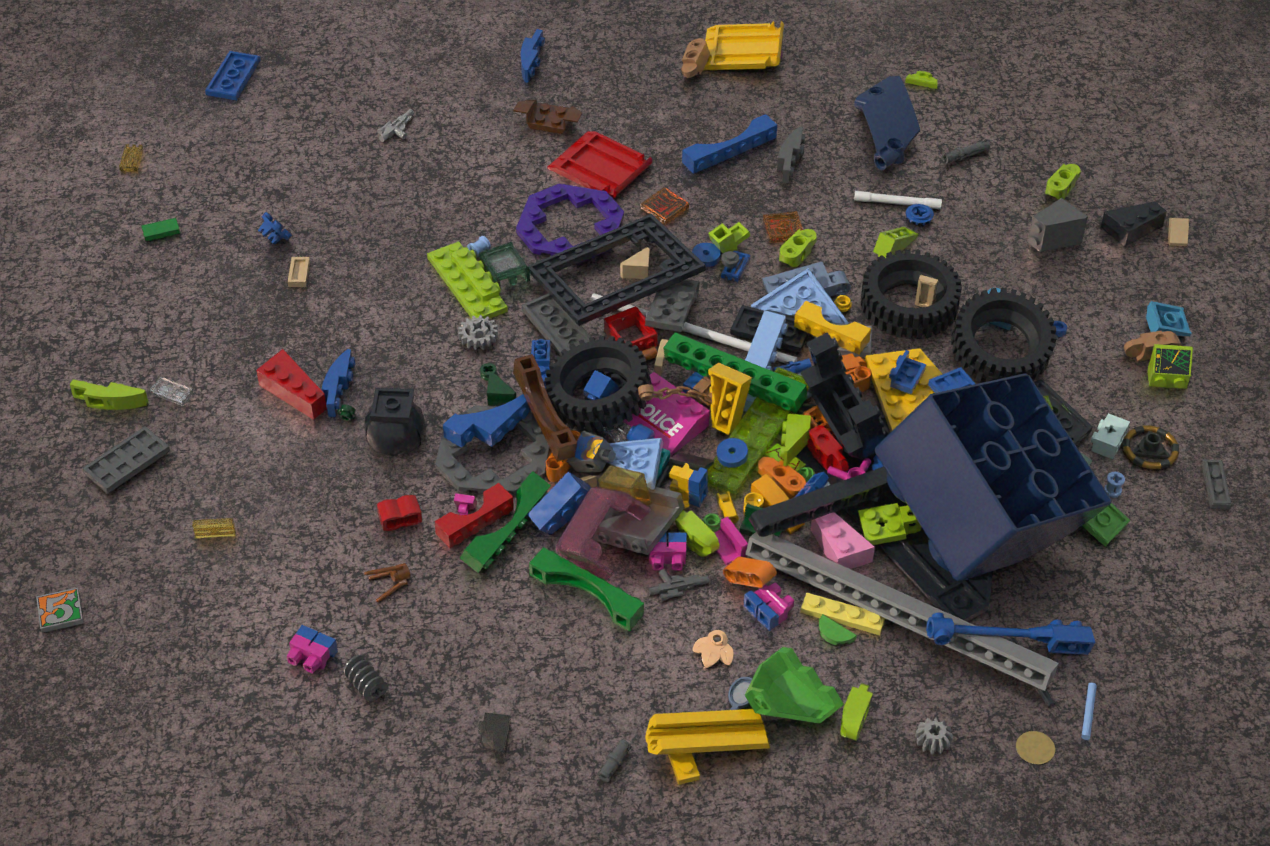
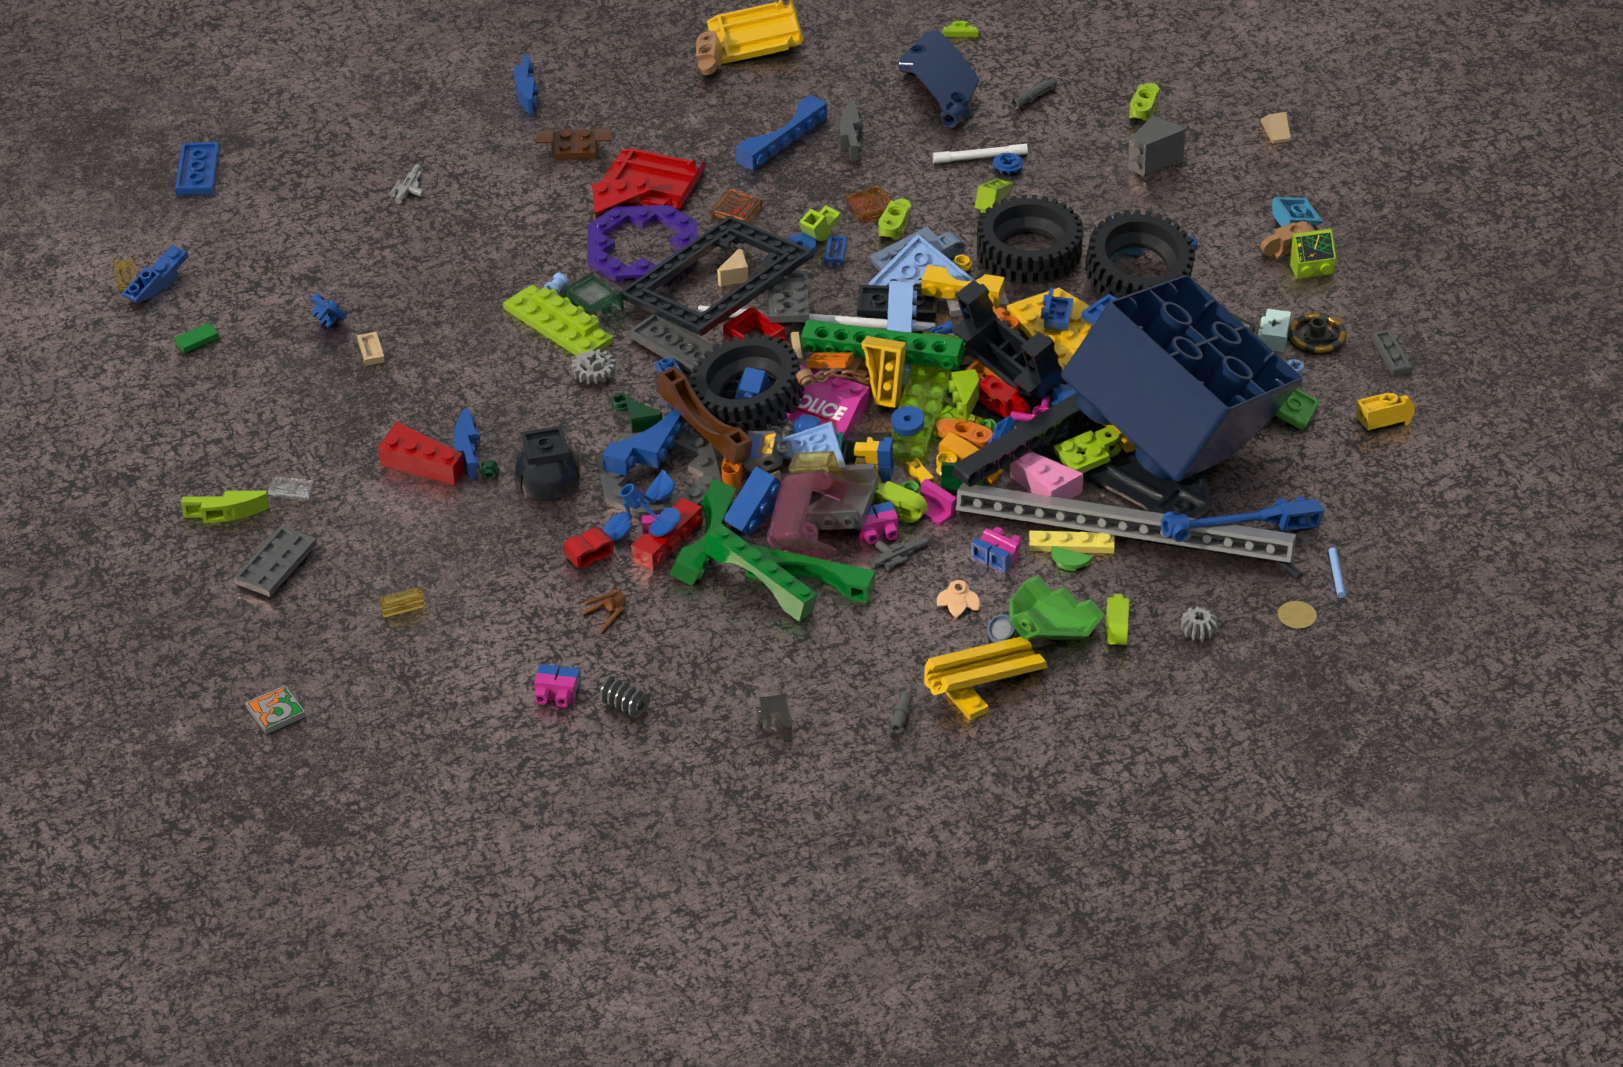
camera: 15 degrees left, 5 degrees down
dark grey plate [721,251,739,268] -> none
orange beam [723,557,777,588] -> none
tan tile [915,275,938,307] -> none
black wedge [1101,201,1167,247] -> none
none -> blue slope [121,245,189,303]
none -> red wing [592,175,651,217]
none -> blue plant [602,469,681,541]
none -> green arch [703,524,818,622]
none -> orange plate [806,353,854,369]
none -> yellow piece [1356,393,1415,430]

